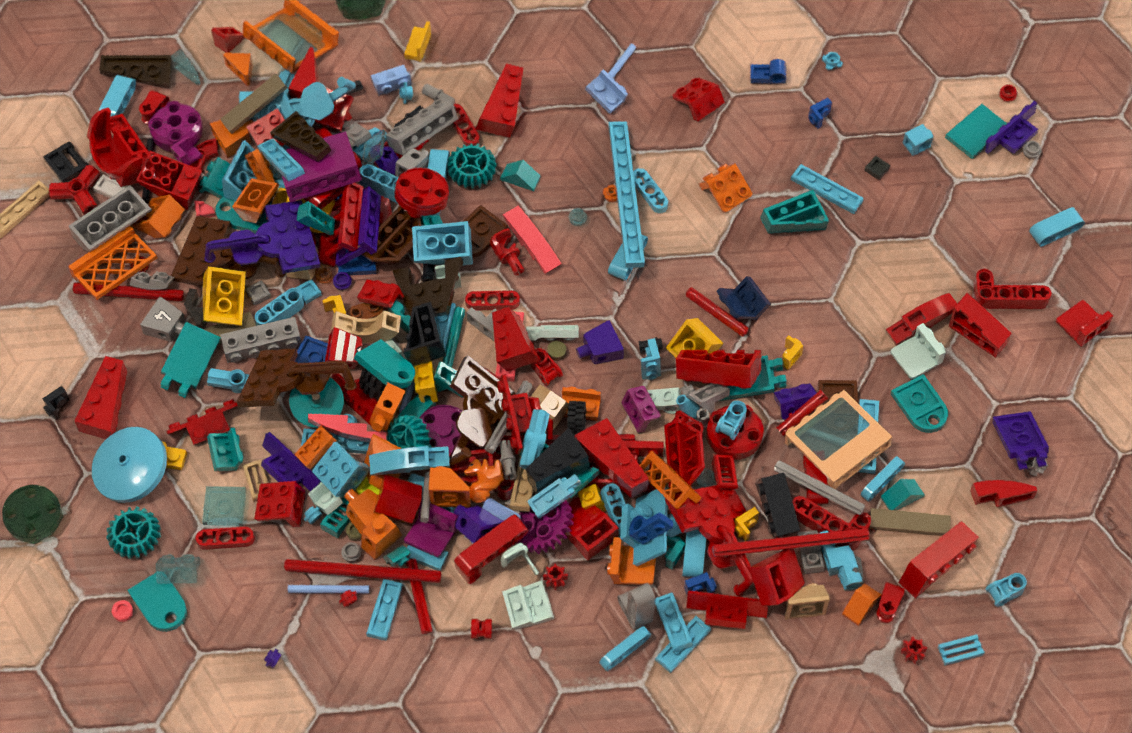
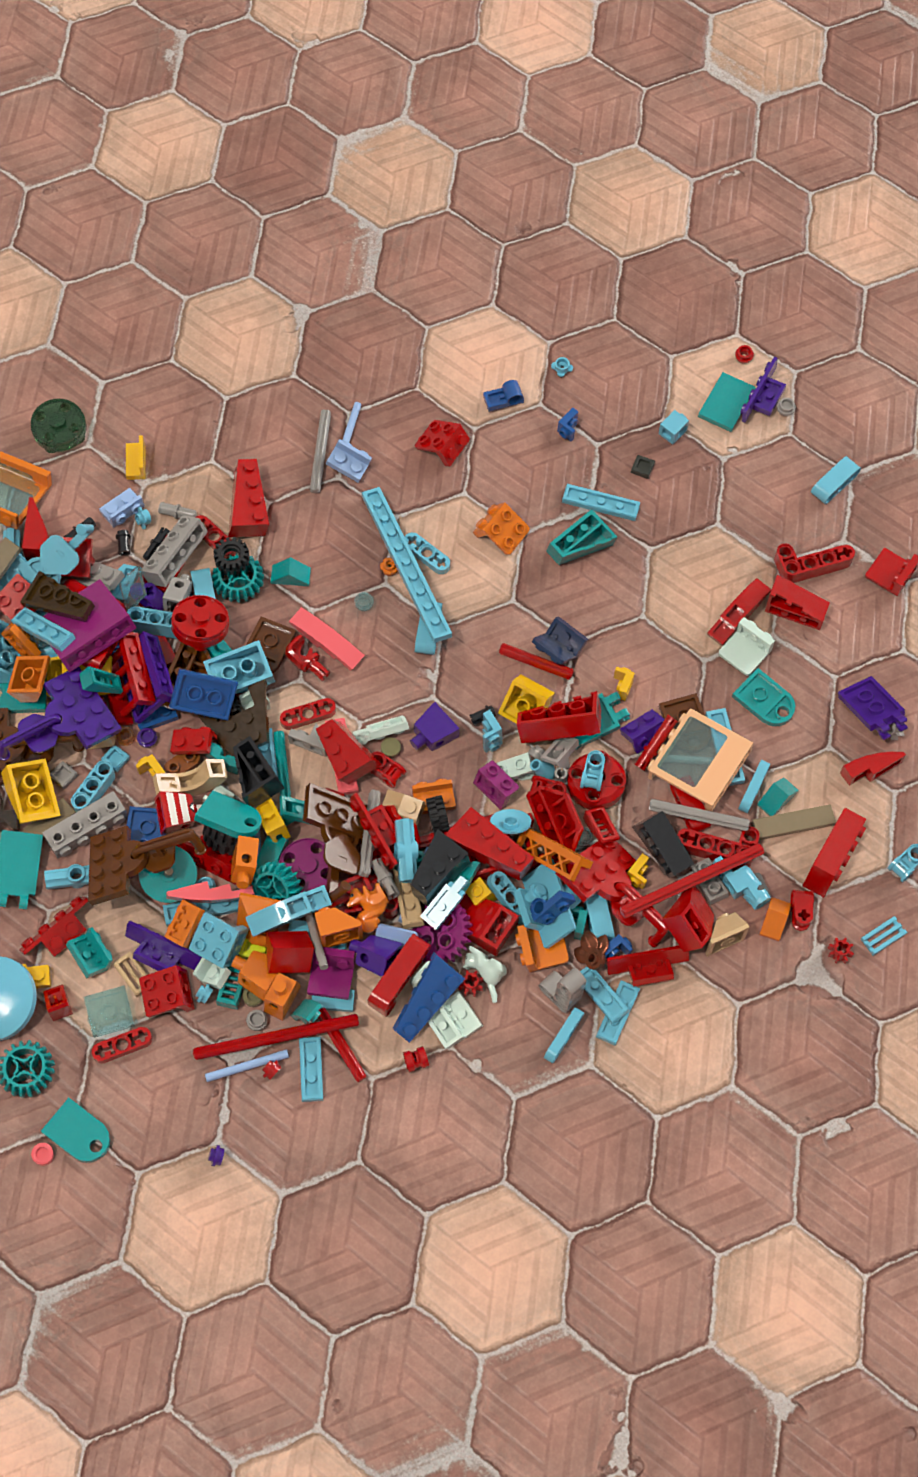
camera: 20 degrees left, 5 degrees up
clear light blue bracket [156,554,200,584] -> none
none -> red slope [43,984,73,1021]
none -> black pin [115,530,131,556]
none -> blue tile [169,668,238,720]
none -> black tyre [213,537,250,575]
none -> light grey axle [310,409,331,493]
none -> blue wing [393,952,465,1043]
none -> light aqua animal [463,946,507,1003]
none -> medium azure dish [490,809,531,834]
none -> copper plate [574,931,609,970]

